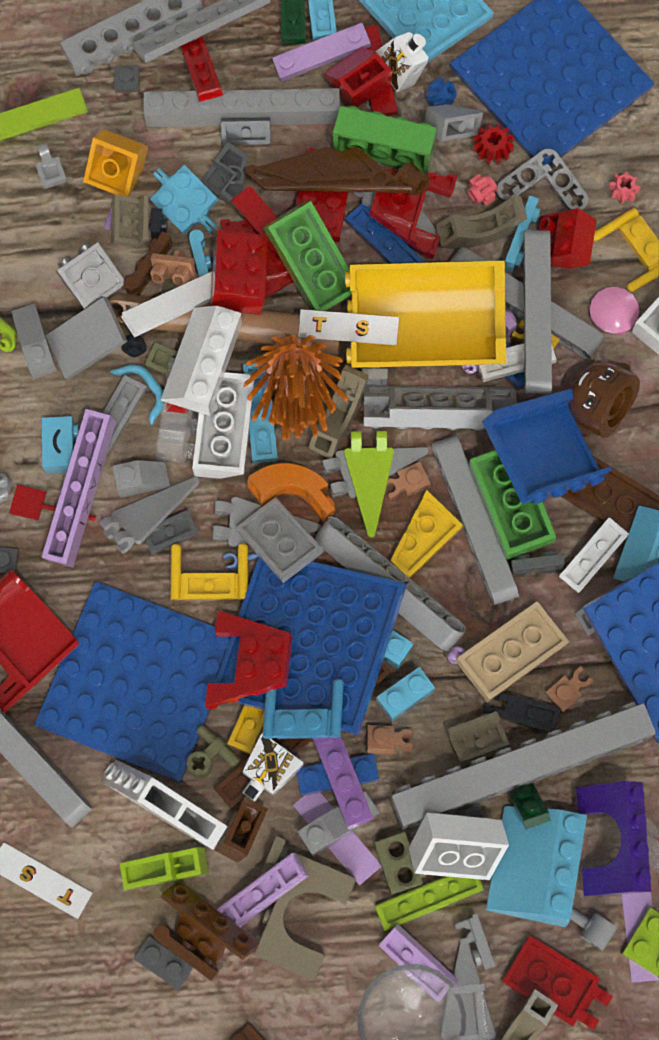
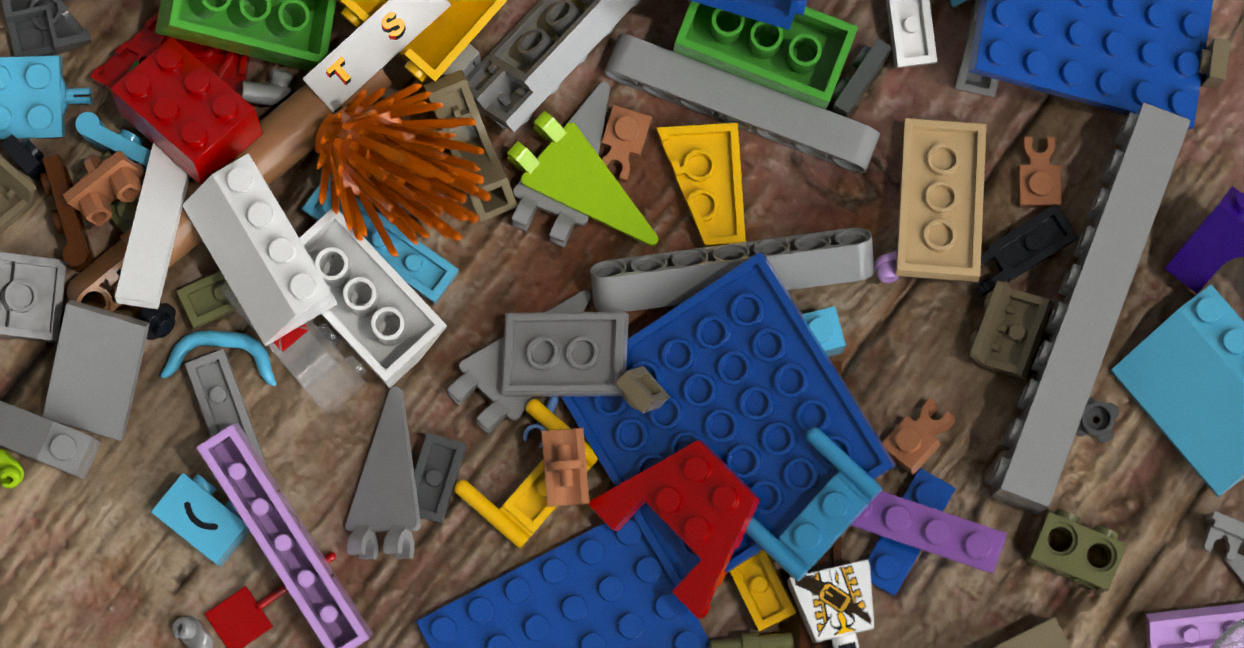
camera: 50 degrees left, 5 degrees up
light grey slope [112,460,170,498] -> none
red tile [231,186,279,257] -> none
orange arch [247,463,335,523] -> none
lavender sticker [293,793,382,885] -> none
light grey slope [298,791,380,858] -> none
lime tile [375,876,484,931] -> none
medium azure brick [376,667,435,723] -> none
white brick [409,813,509,880] -> none
dark green plate [508,783,551,829] -> none
none -> light grey arm [238,68,292,105]
none -> nougat hips [541,428,589,507]
none -> dark tan plate [615,366,670,414]

